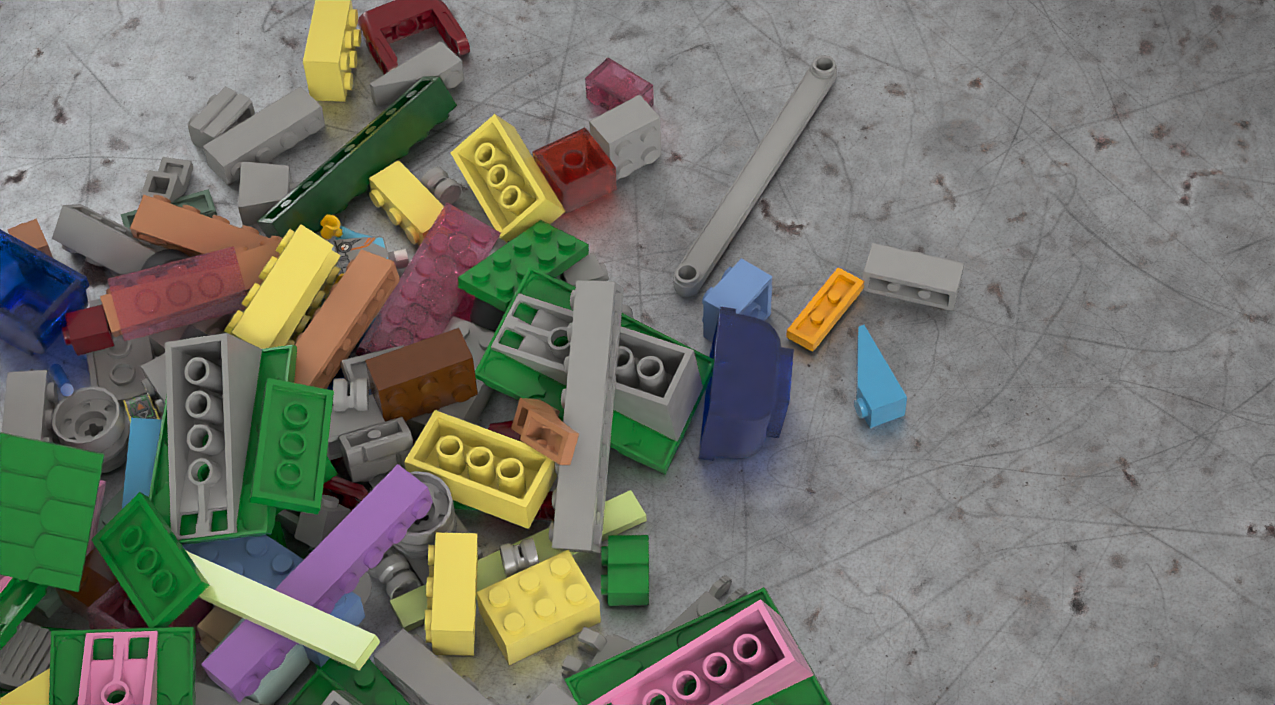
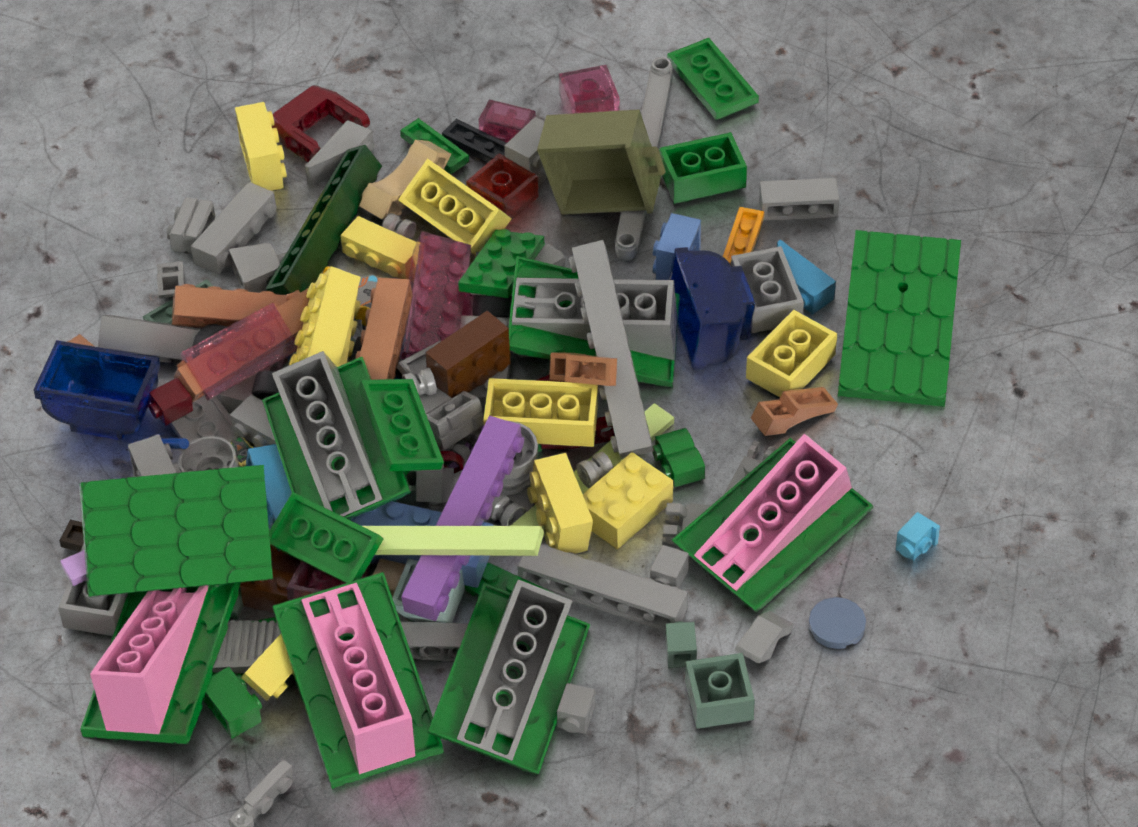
camera: 20 degrees left, 5 degrees down
none -> tan brick [359,140,451,219]
none -> green plate [400,118,469,175]
none -> black plate [442,118,507,169]
none -> olive container [537,109,666,215]
none -> clear pink brick [559,65,620,114]
none -> green brick [659,132,747,204]
none -> green plate [667,38,759,120]
none -> light grey brick [730,246,804,333]
none -> light yellow brick [746,310,837,397]
none -> nougat slope [751,387,838,436]
none -> green piece [838,230,961,407]

